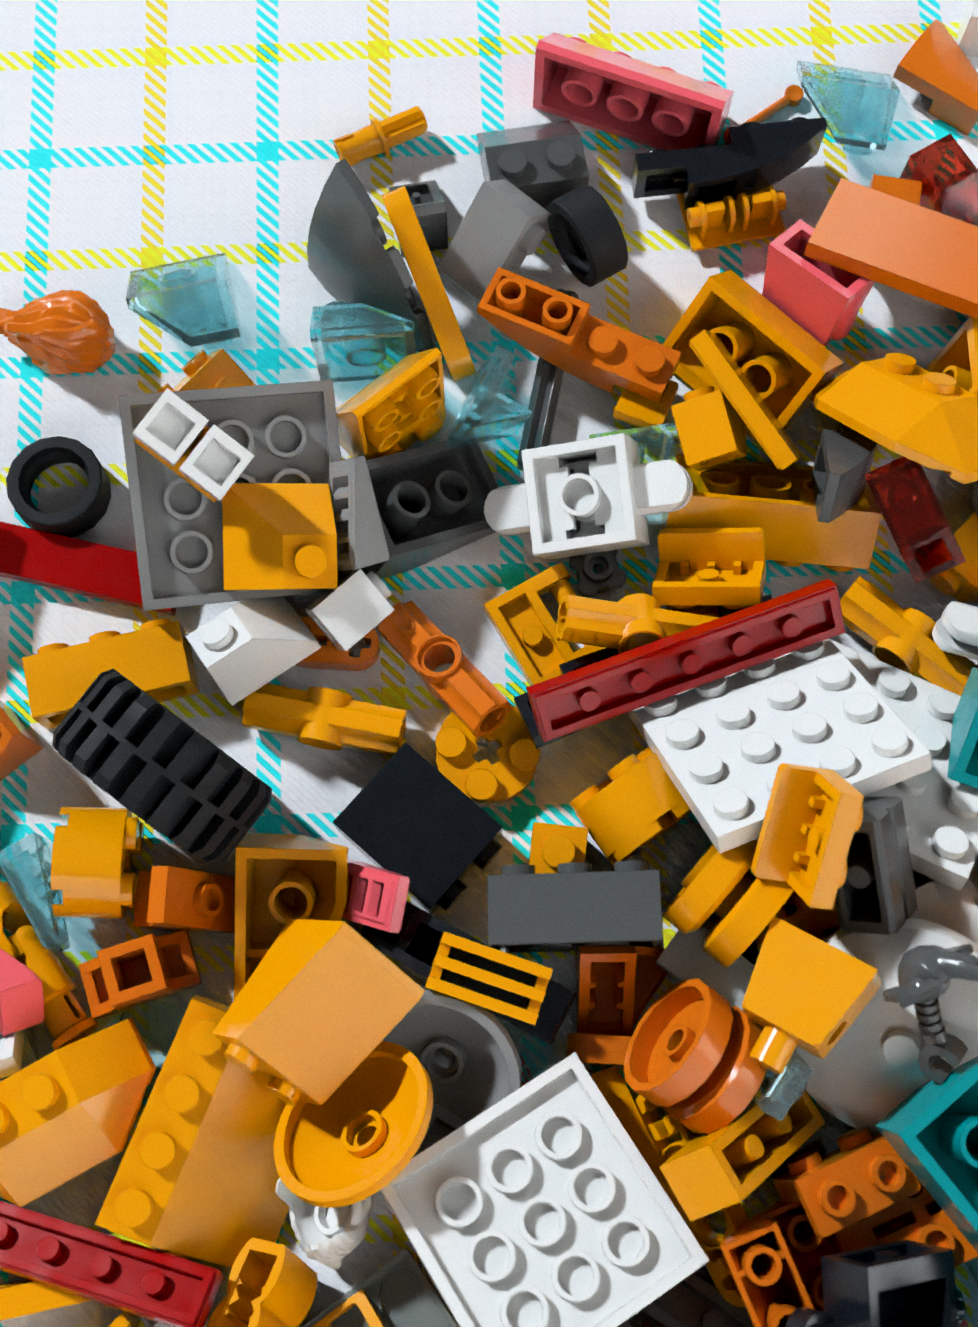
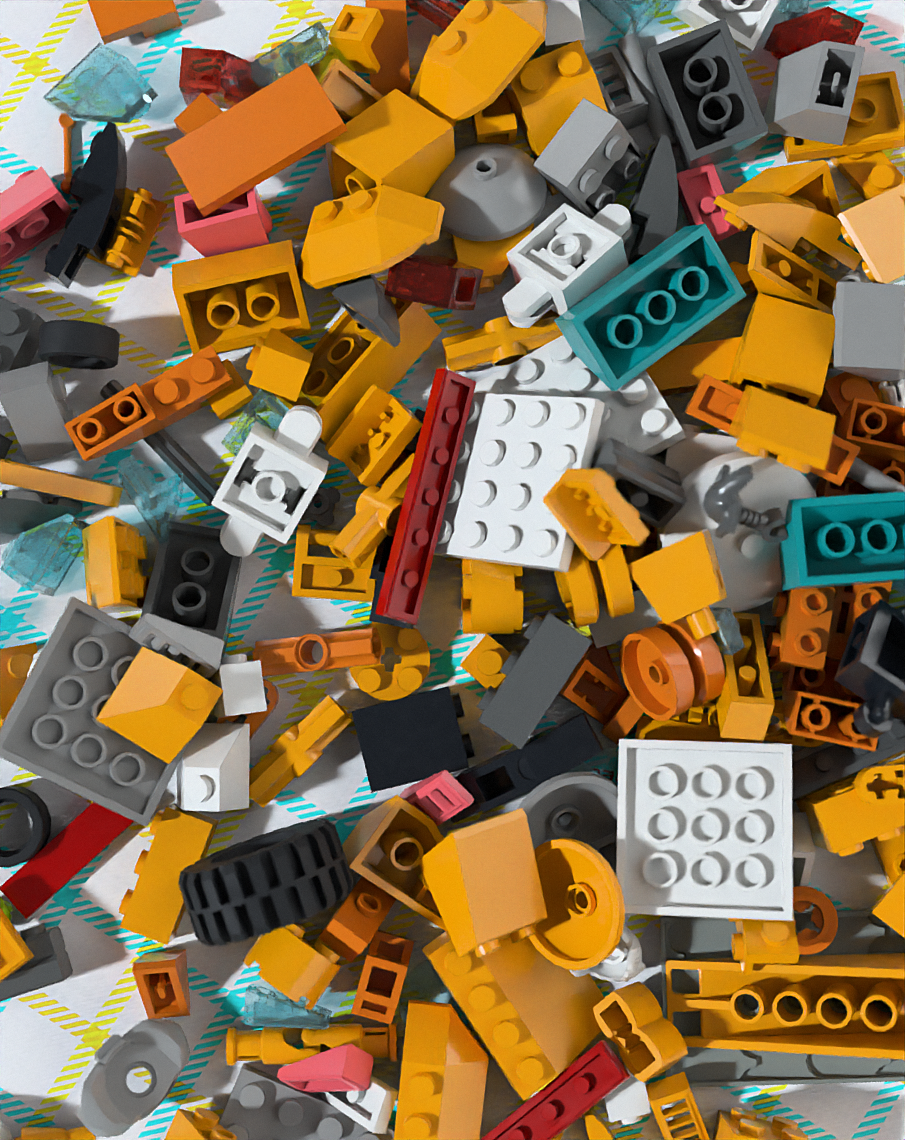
camera: 60 degrees left, 10 degrees up
white hips [132,388,255,503] -> none
light orange tile [425,931,553,1025] -> none
light orange tile [689,329,804,470] -> none

